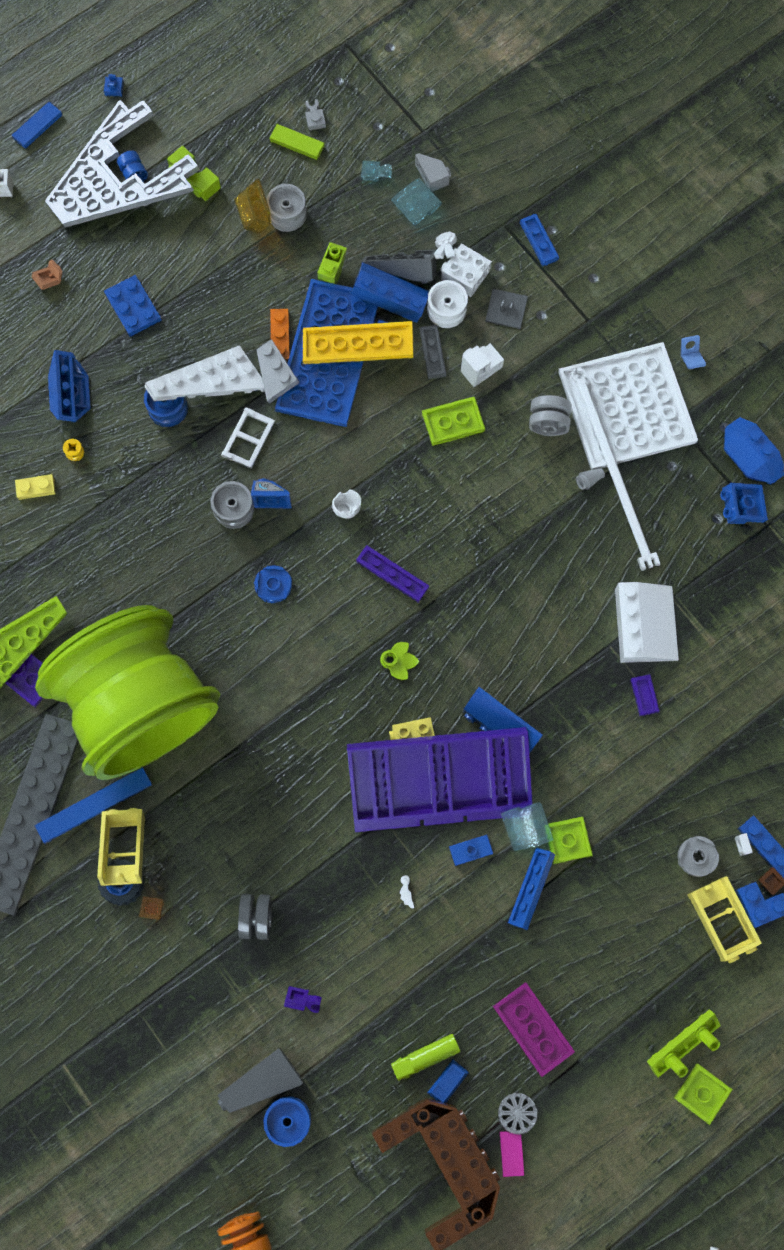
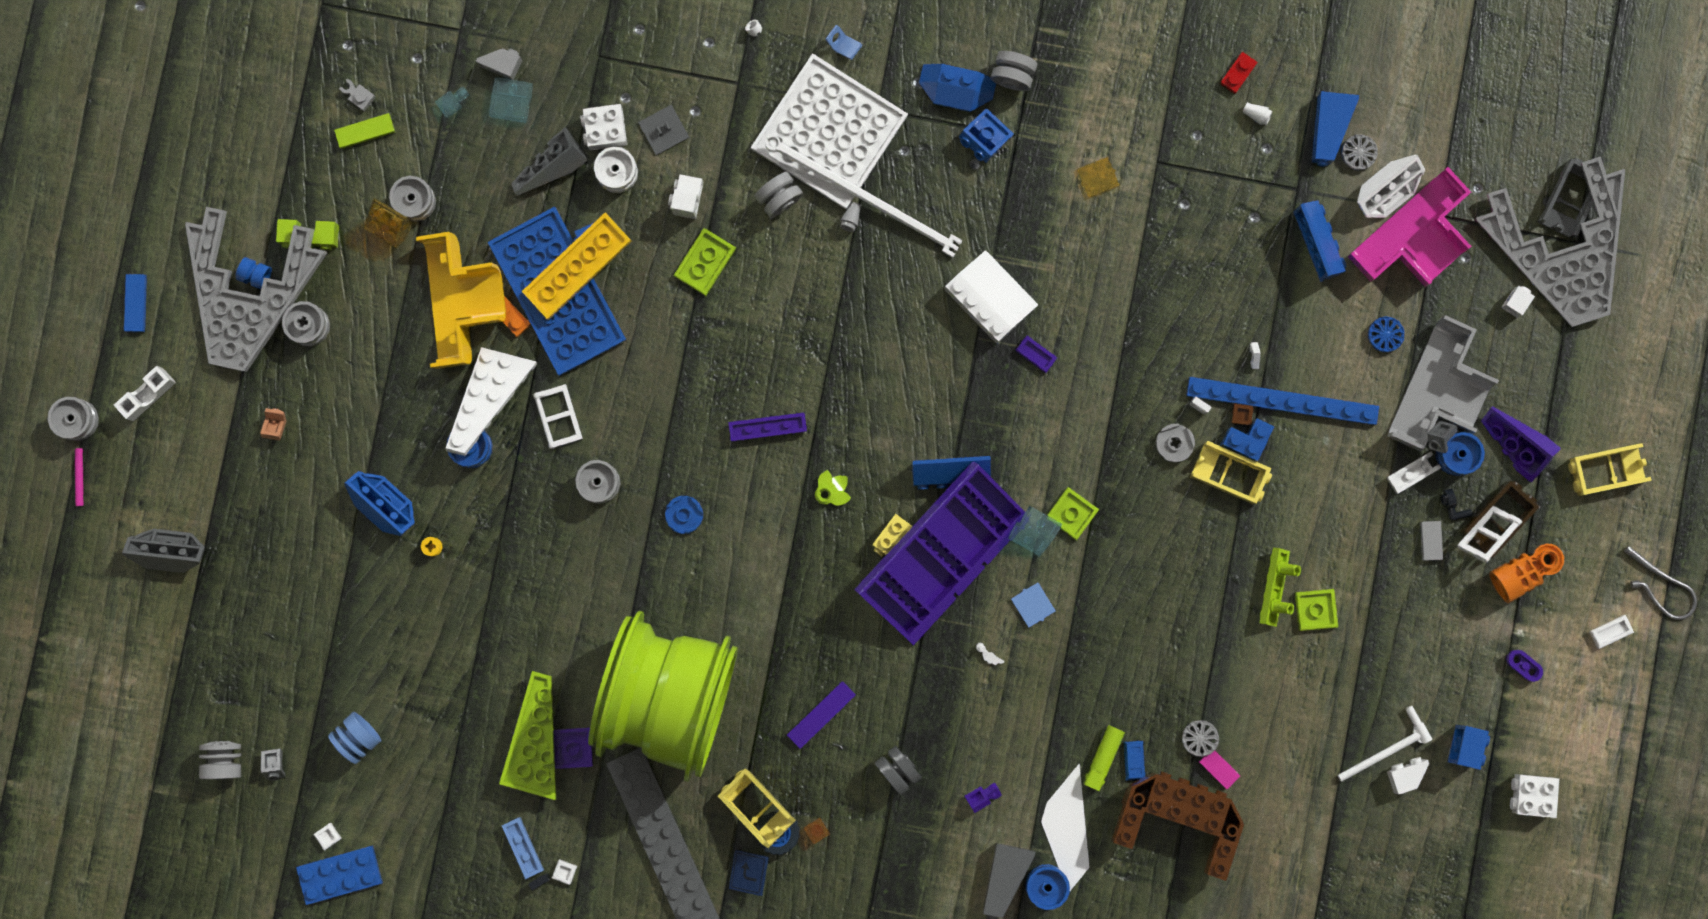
camera: 40 degrees left, 10 degrees up
light yellow plate [15,474,56,500] -> none
blue tile [34,767,152,844] -> none
blue tile [104,74,124,97] -> none
blue plate [104,275,162,337] -> none
blue slope [251,478,292,508] -> none
light grey wing [257,339,300,403] -> none
lime slope [317,242,347,284] -> none
white hair [332,490,362,519] -> none
blue slope [350,262,429,323] -> none
dark grey tile [419,325,446,379] -> none
white piece [434,232,457,259] -> none
blue plate [449,835,493,866] -> none
magenta plate [492,982,575,1077] -> none
blue plate [508,848,555,930] -> none
blue tile [520,214,559,267] -> none
none -> light grey wheel [282,301,330,346]
none -> yellow piece [416,232,506,369]
none -> dark blue piece [729,850,769,896]
none -> white hinge [745,20,762,36]
none -> dark purple tile [787,681,856,749]
none -> medium blue piece [1011,583,1055,628]
none -> white sticker [1041,764,1089,891]

